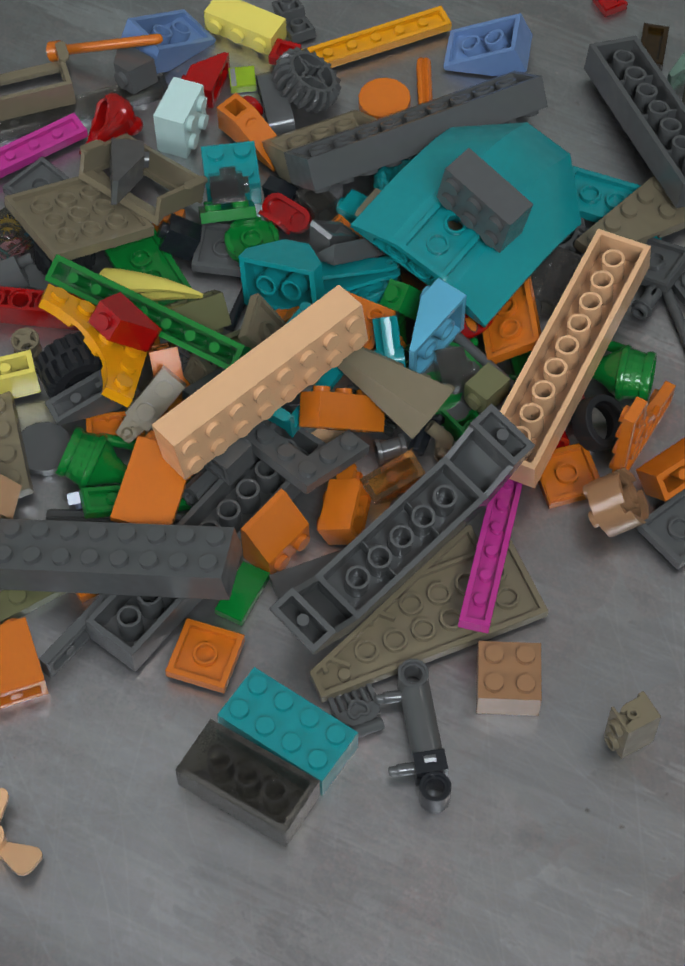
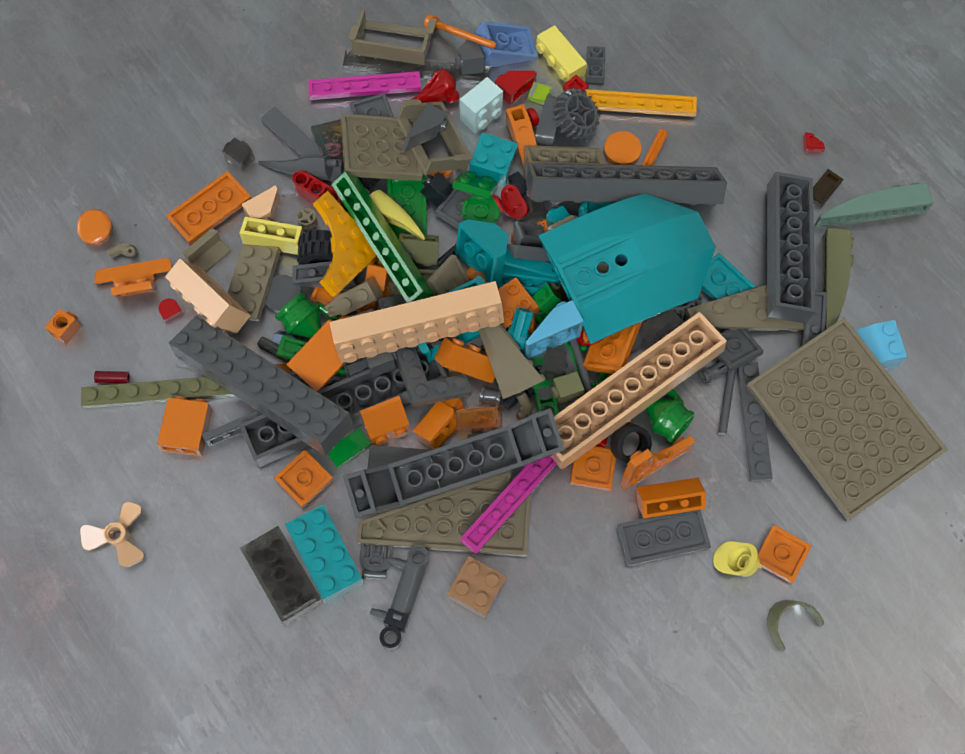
camera: 25 degrees right, 10 degrees up
red slope [88,292,162,352] -> none
clear smoke brick [208,166,250,204] -> none
dark grey brick [437,148,533,253] -> none
medium blue slope [443,13,533,77] -> none
medium nougat brick [583,468,649,537] -> none
dark tan hinge [604,691,661,759] -> none

